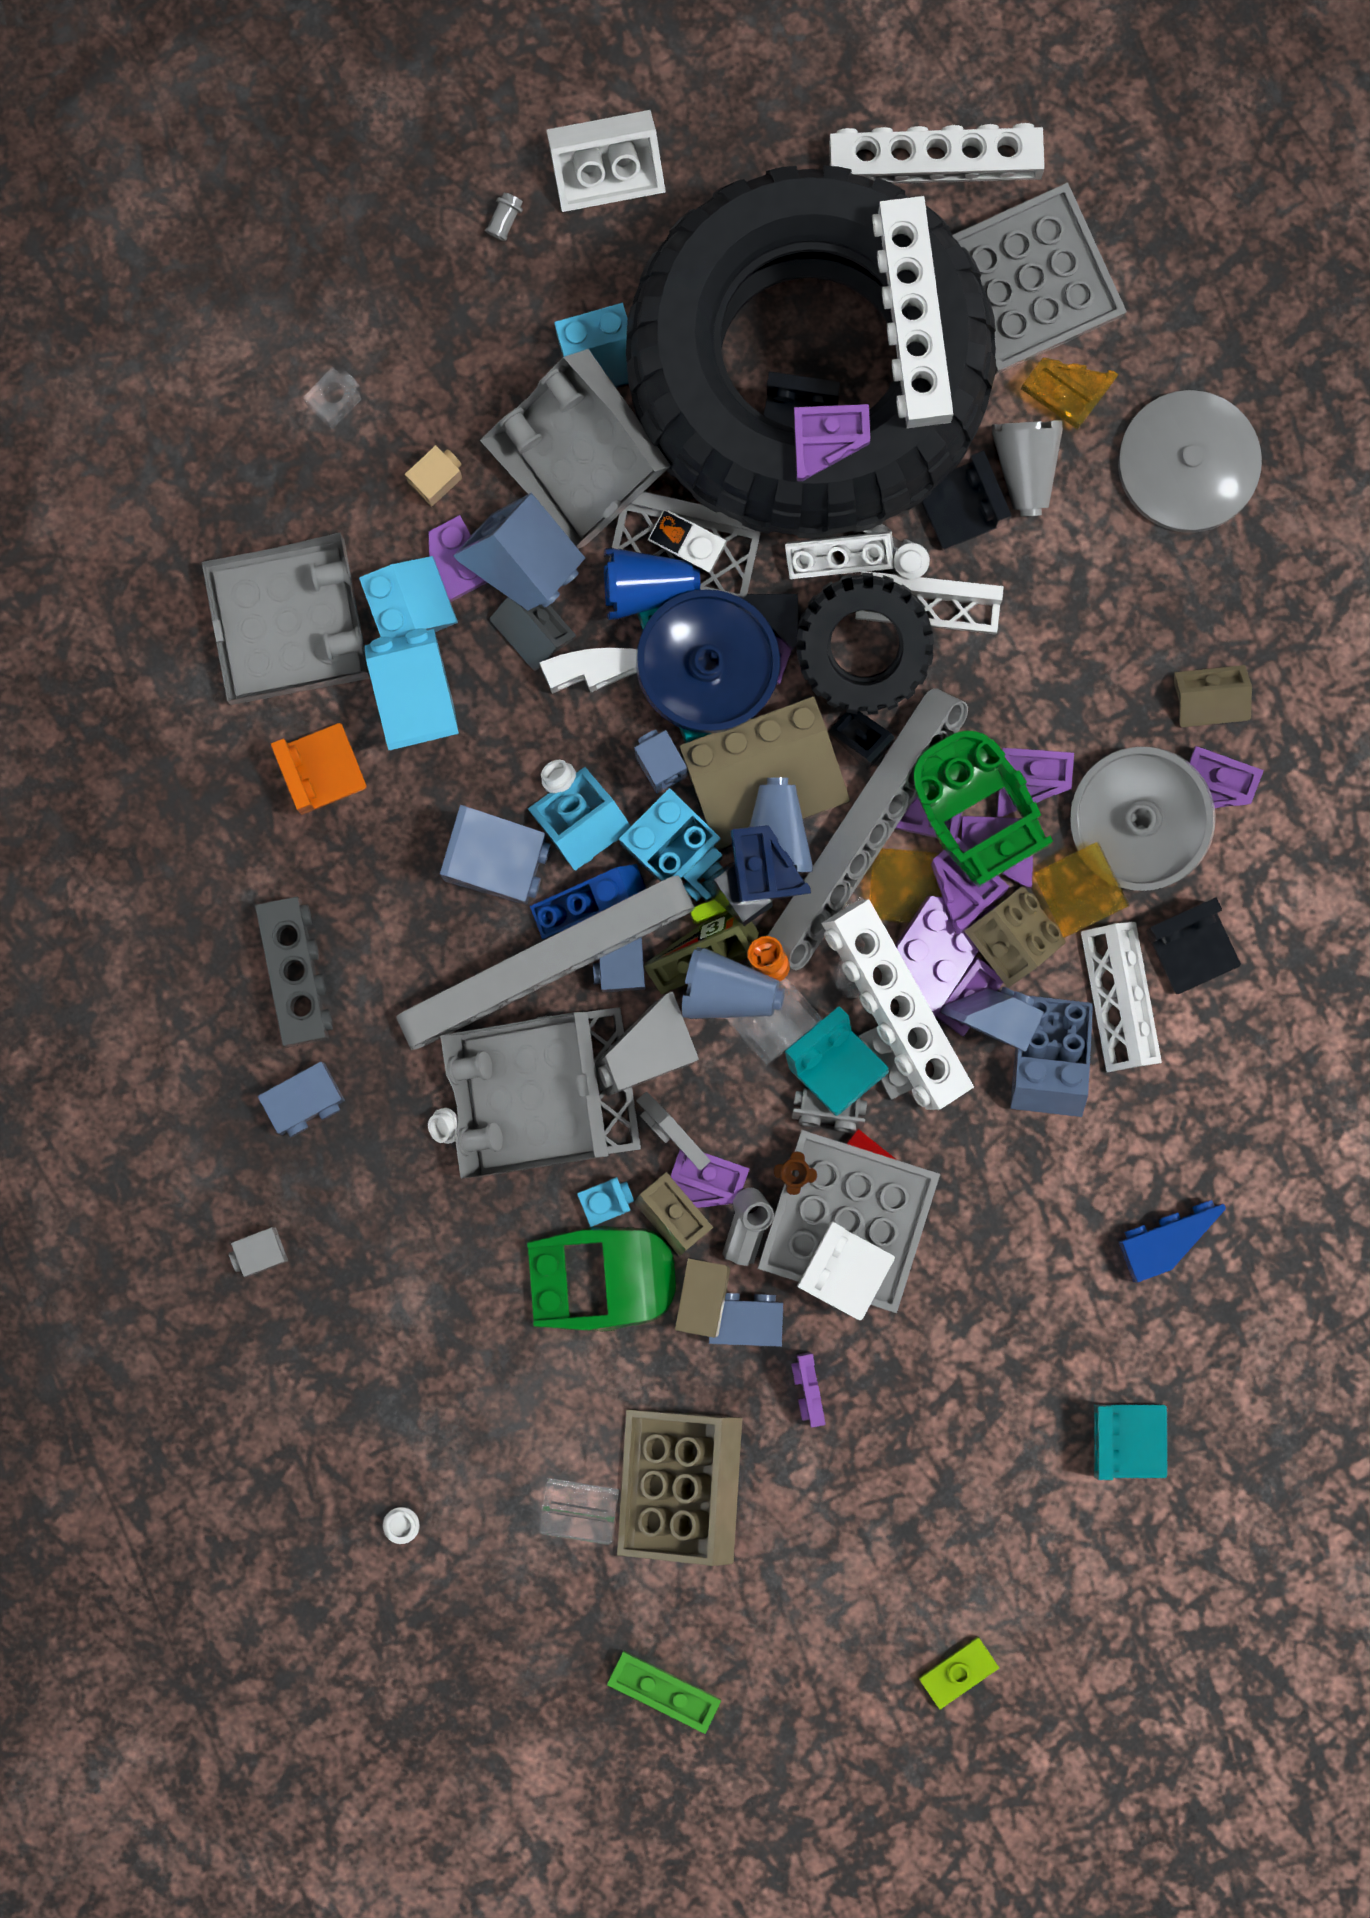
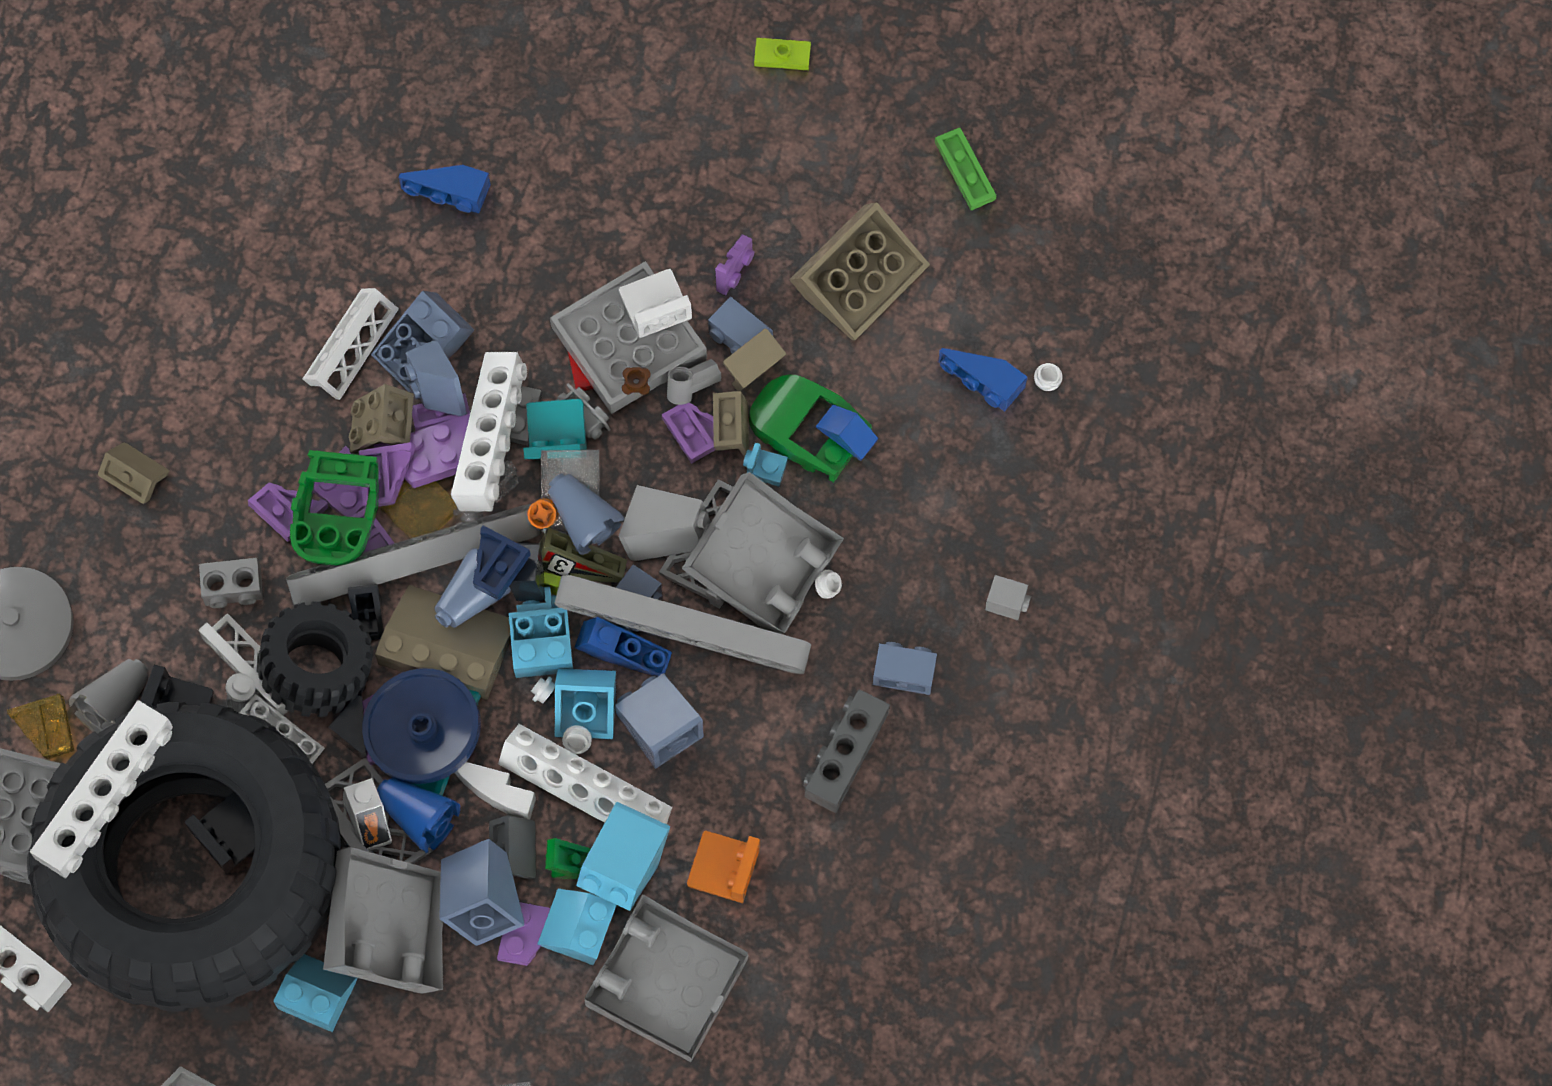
camera: 145 degrees left, 15 degrees down
tan brick [405,445,462,507] -> none
clear panel [539,1478,620,1545] -> none
sand blue brick [634,730,688,794] -> none
light grey wing [636,1091,711,1171] -> none
medium lavender wing [794,404,870,481] -> none
clear yellow tile [1033,842,1130,938] -> none
light grey dish [1070,747,1216,891] -> none
teal bracket [1094,1404,1167,1480] -> none
black bracket [1146,897,1241,995] -> none
medium lavender wing [1189,746,1264,808] -> none
none -> light grey brick [199,558,263,608]
none -> white brick [498,724,672,824]
none -> white plate [531,676,555,704]
none -> green slope [545,838,591,880]
none -> blue slope [816,405,878,461]
none -> blue slope [938,348,1027,412]

